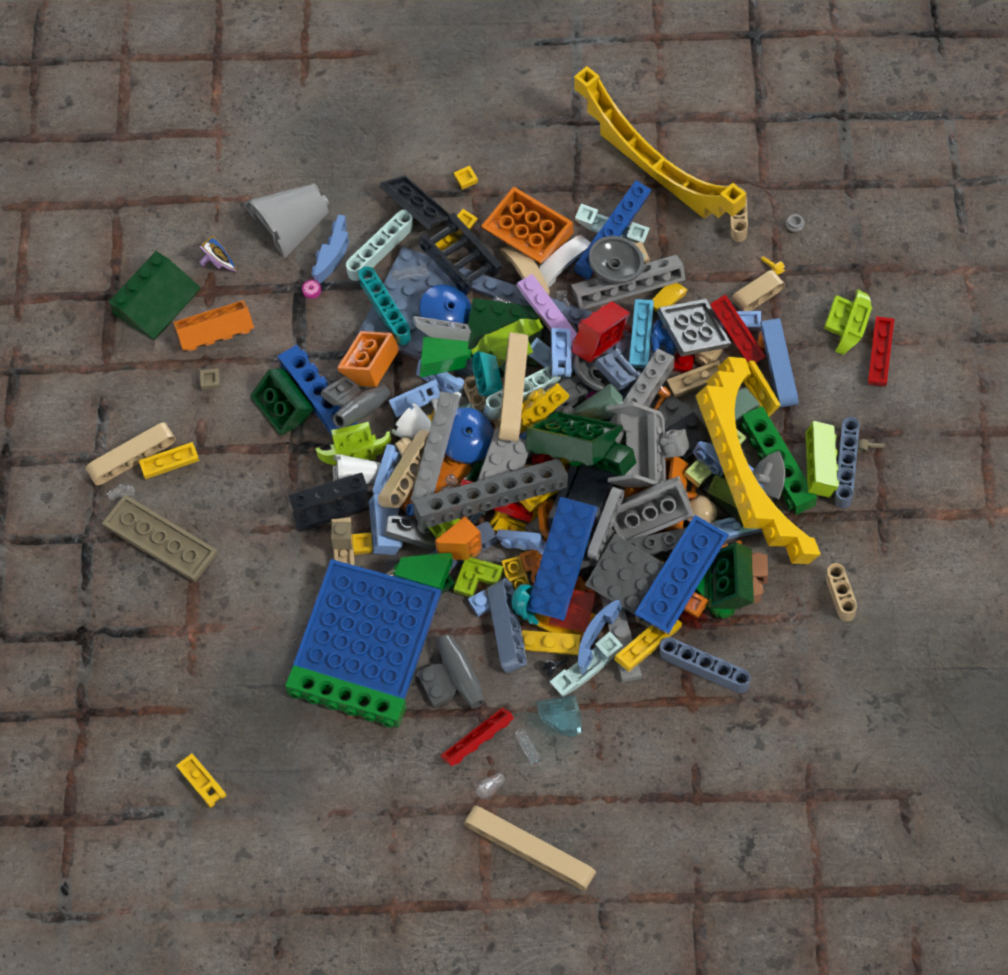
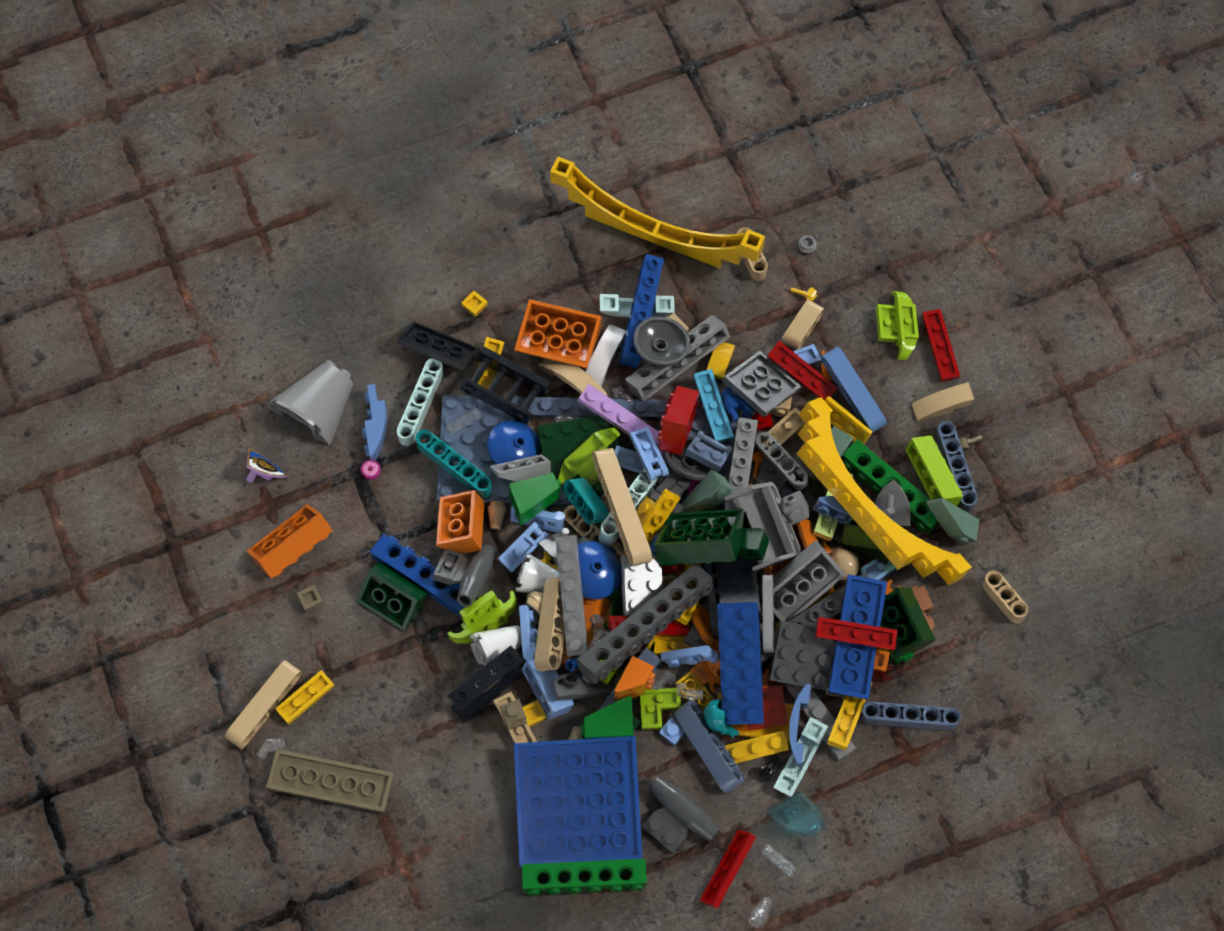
camera: 25 degrees left, 5 degrees up
dark green slope [109,251,201,341] -> none
none -> tan cone [487,501,507,530]
none -> clear arm [675,683,703,700]
none -> light grey beam [755,432,809,490]
none -> red plate [815,617,897,651]
none -> tan slope [911,382,974,421]
none -> sand green slope [927,498,979,545]

